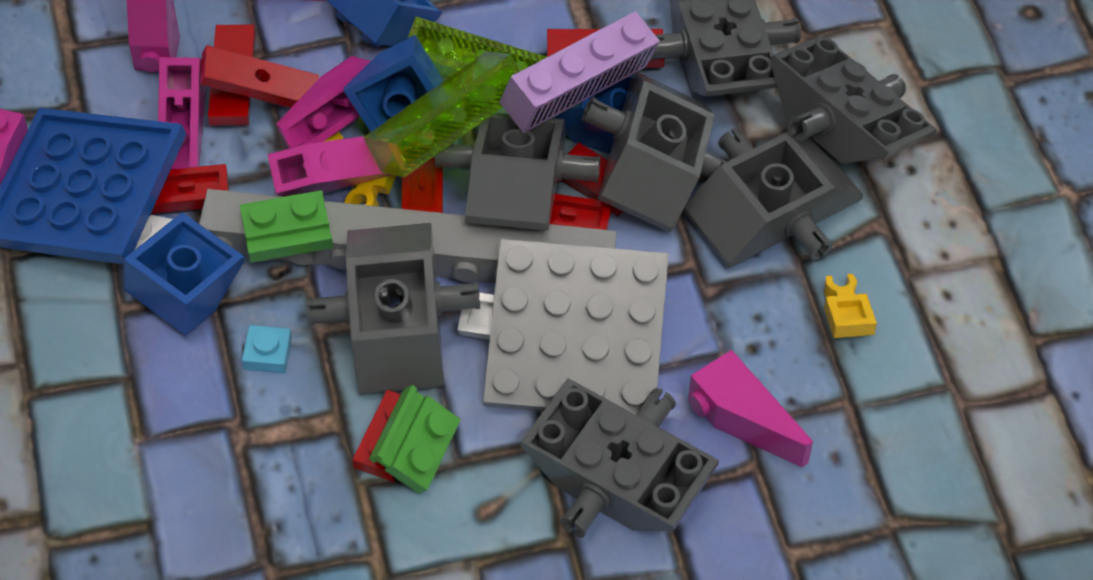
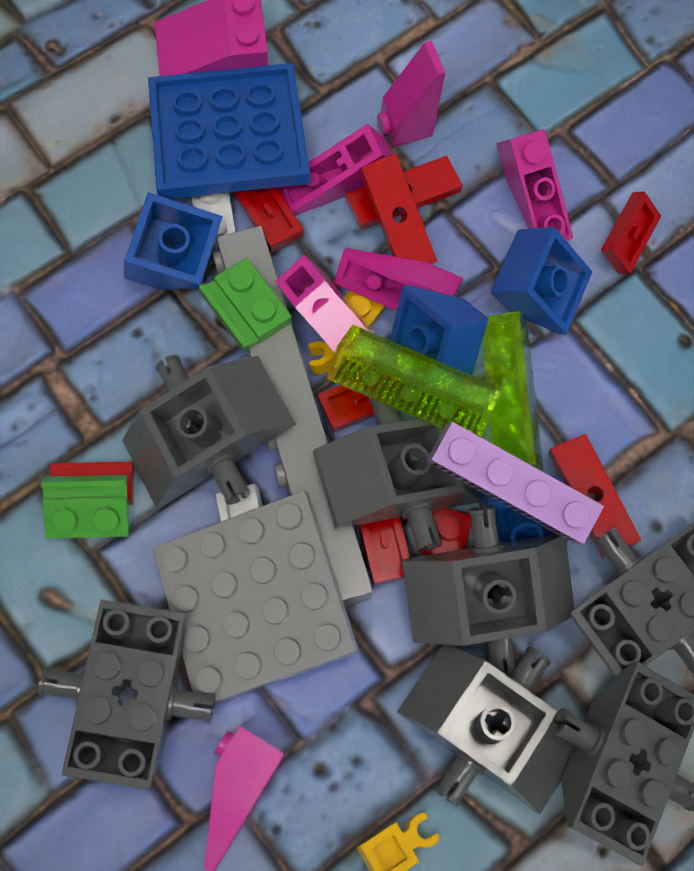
camera: 60 degrees right, 15 degrees up
medium azure plate [242,325,292,373] -> none

